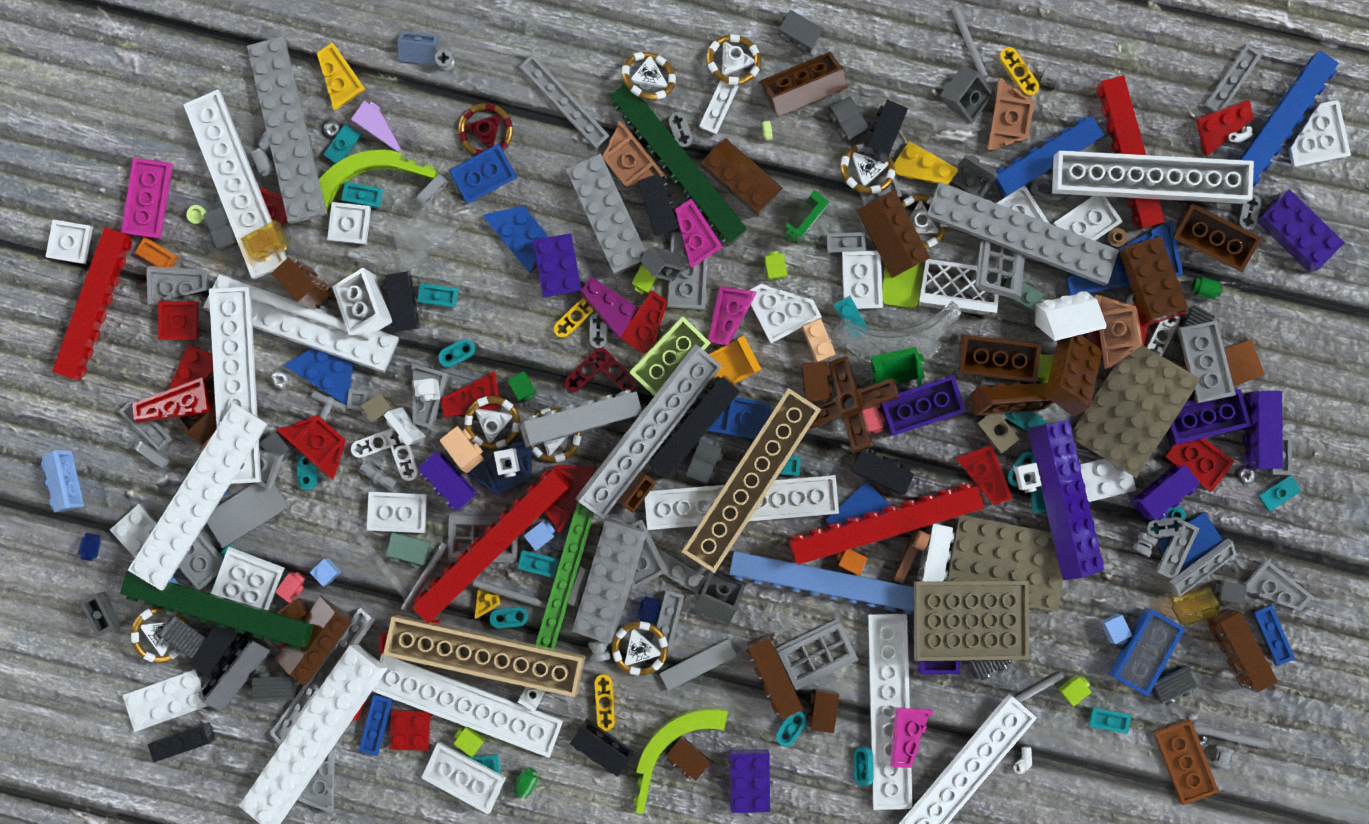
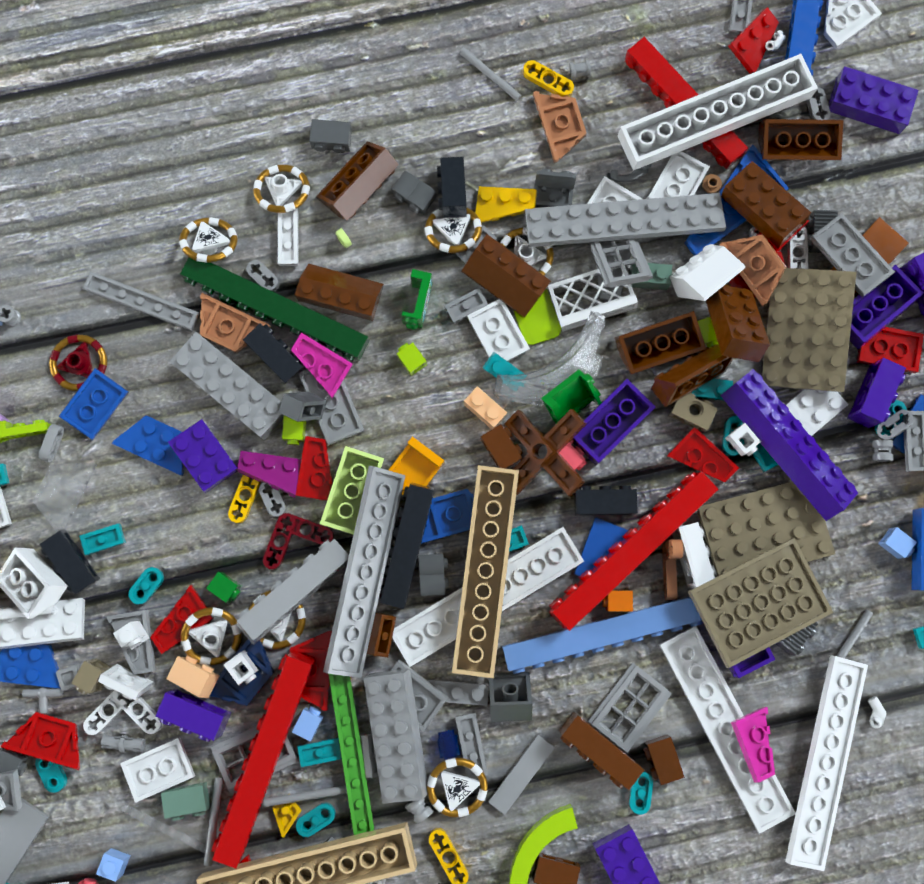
camera: 25 degrees left, 5 degrees down
dark pink wing [708,286,757,346] -> none
white plate [750,284,822,344] -> none
teal plate [854,746,874,787] -> none
dark grey slope [940,66,994,124] -> none
blue brick [993,116,1104,198] -> none
lime brick [1058,675,1092,707] -> none
green brick [1191,277,1222,300] -> none

